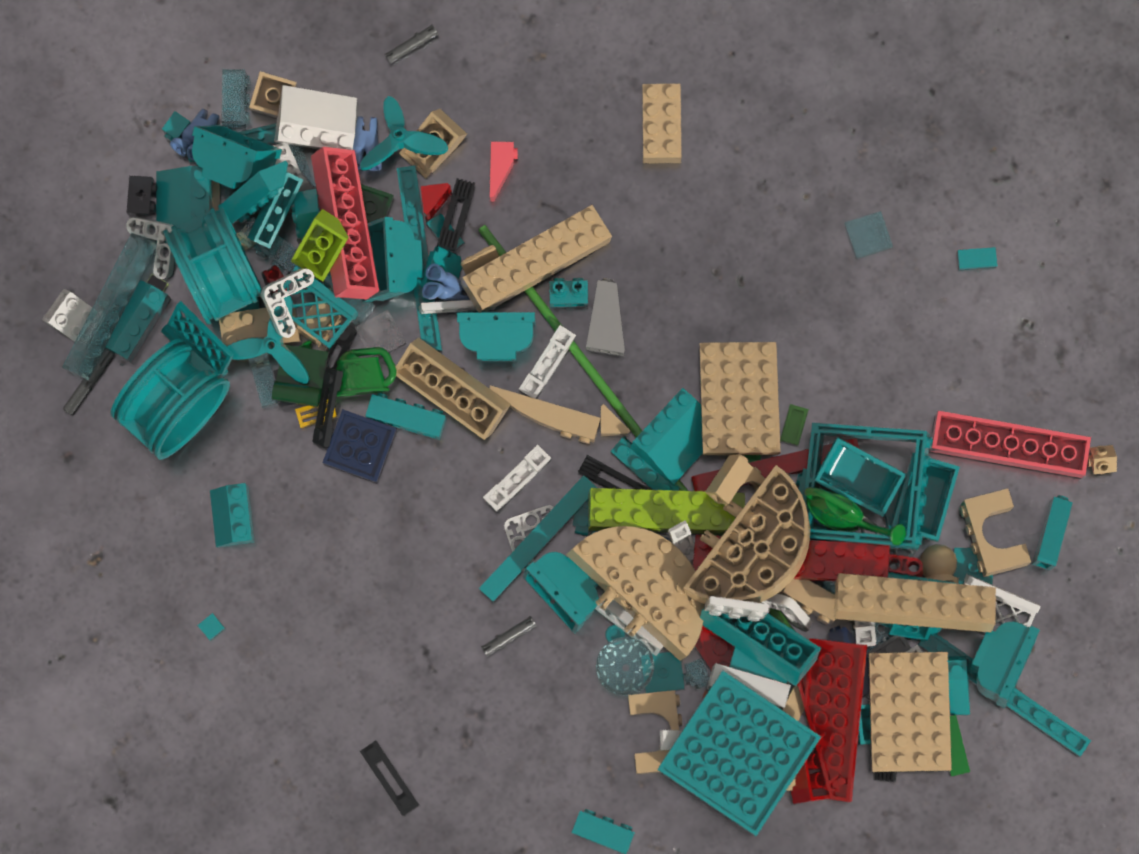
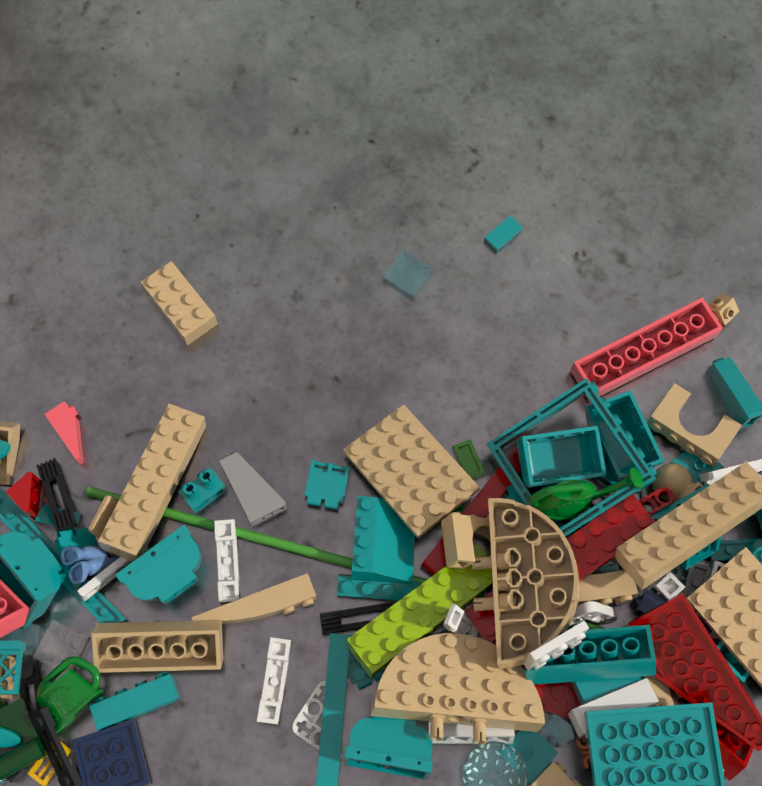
camera: 45 degrees left, 10 degrees down
tan slope [601,404,631,436] -> none
teal tile [605,625,625,644] -> none
none -> teal plate [304,459,351,510]

